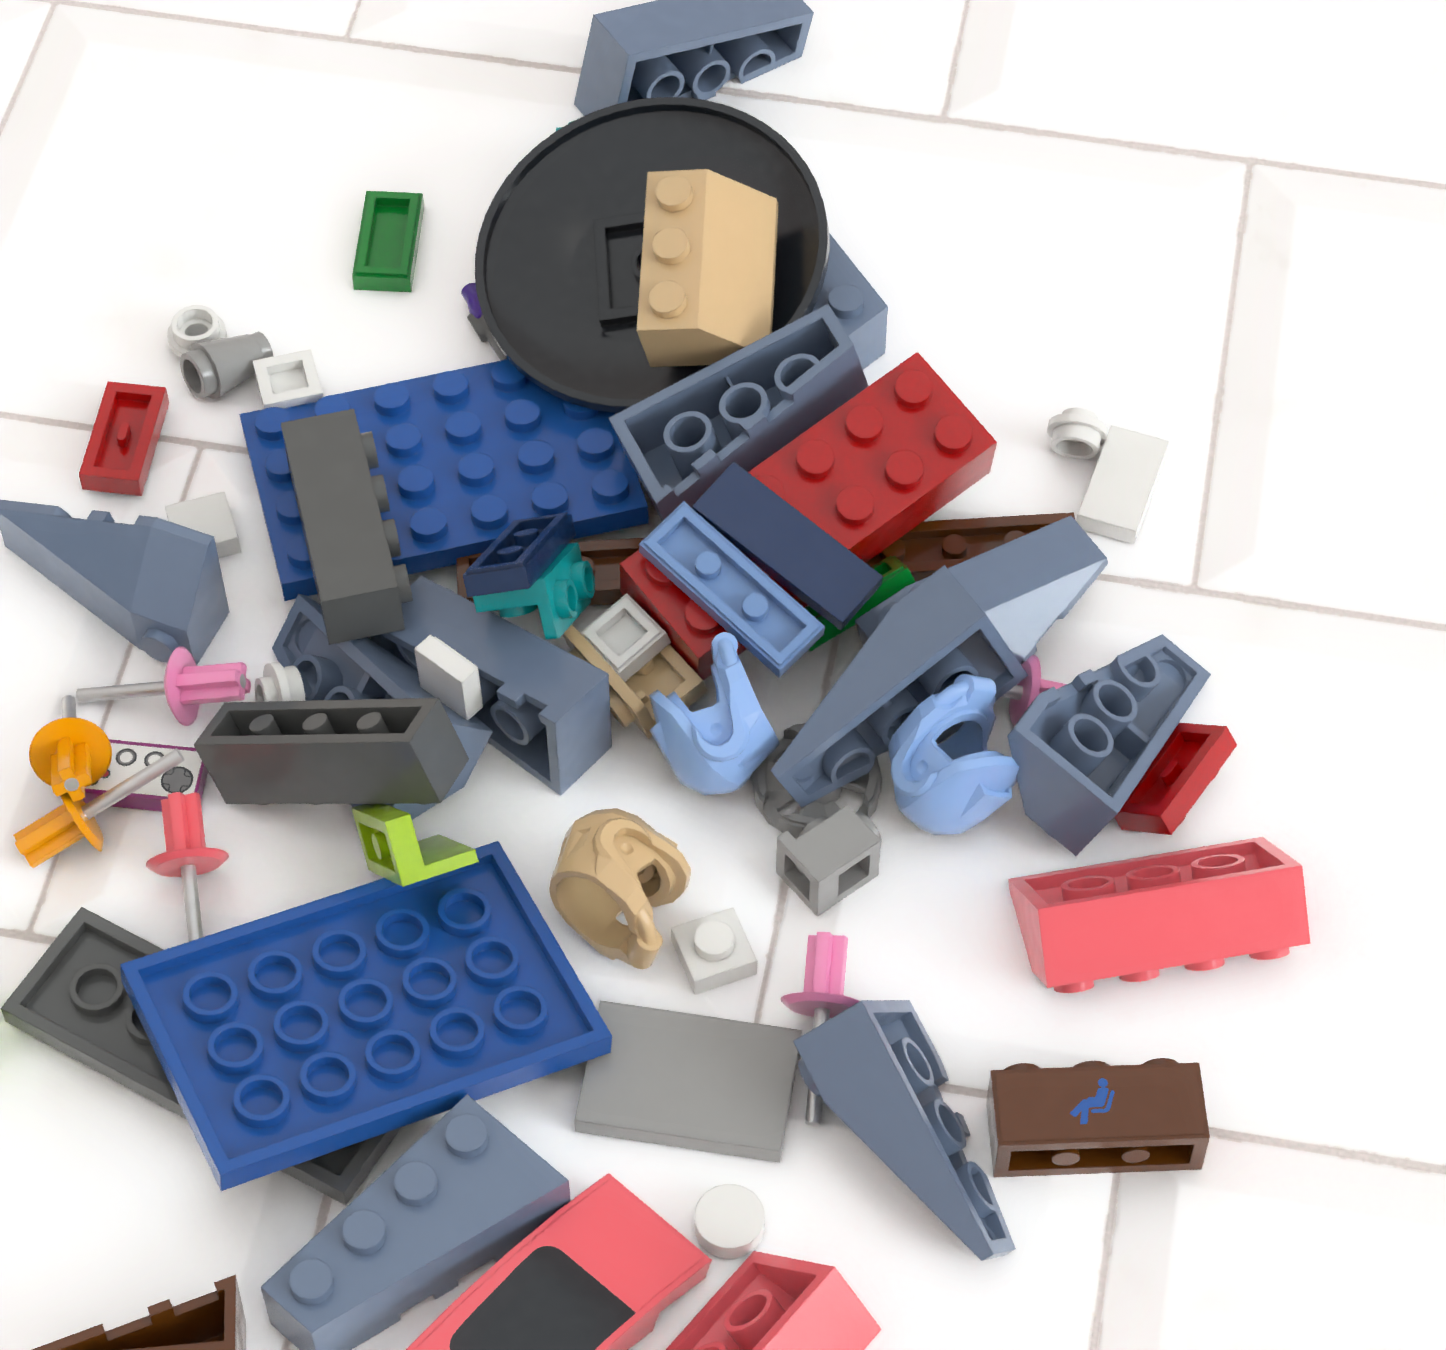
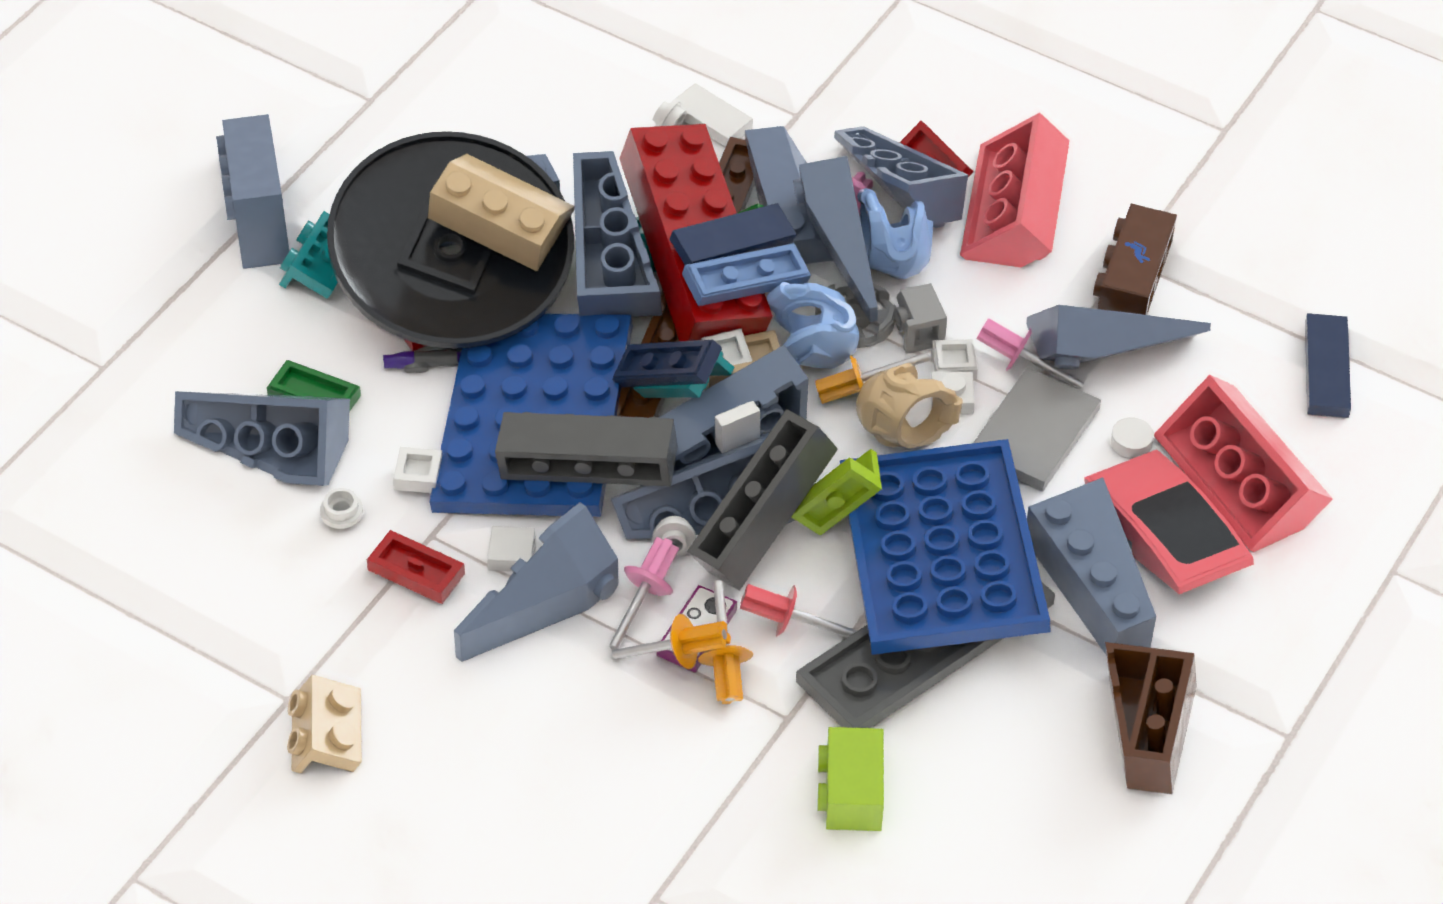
camera: 70 degrees left, 5 degrees down
light grey cone [180,331,273,399] -> none
none -> sand blue wedge [174,391,350,486]
none -> light orange piece [815,352,931,404]
none -> white tile [932,339,978,379]

